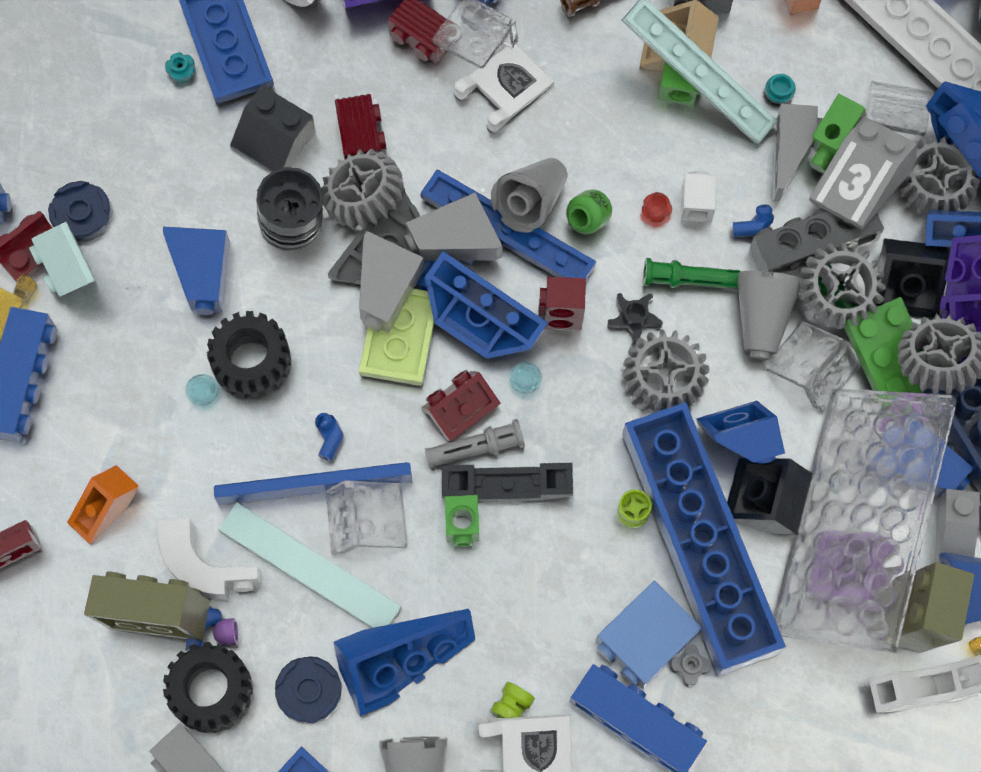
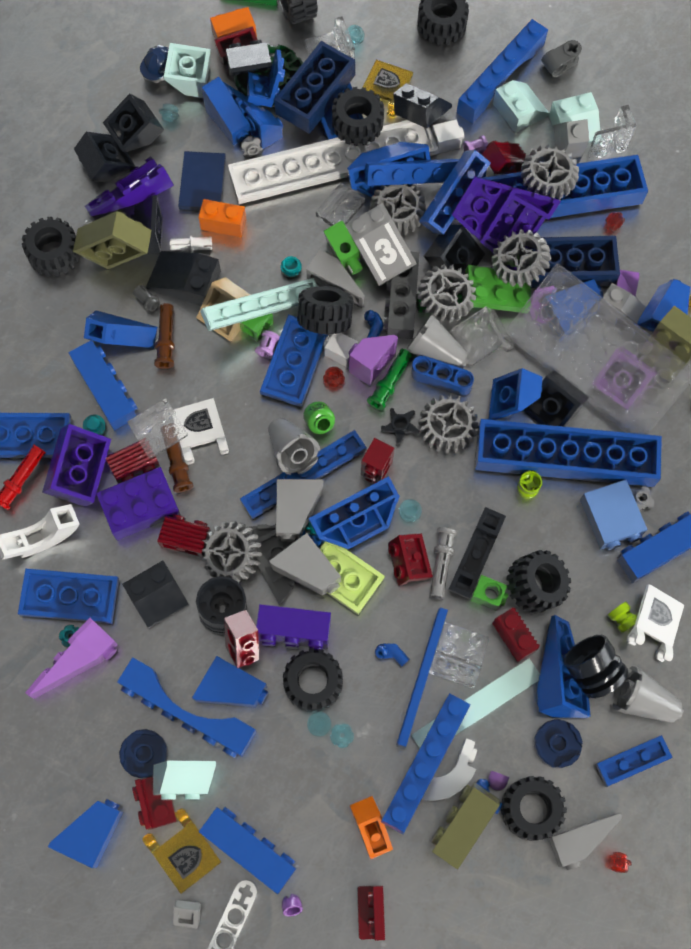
camera: 65 degrees left, 0 degrees up
none -> medium lavender wedge [25,618,118,699]
none -> dark purple brick [96,467,181,541]
none -> blue arch [117,657,257,758]
none -> reddish brown pin [161,425,193,493]
none -> brick [224,610,259,668]
none -> lavender bush [255,330,280,359]
none -> dark purple brick [256,604,331,651]
none -> blue plate [260,314,328,407]
none -> black tyre [297,286,354,334]
none -> clear light blue plate [330,723,354,748]
none -> medium lavender slope [348,335,398,387]
none -> blue plate [381,693,471,834]
none -> blue beam [411,355,474,396]
none -> dark red brick [492,608,540,663]
none -> black tyre [506,550,571,613]
none -> black wheel [563,634,629,699]

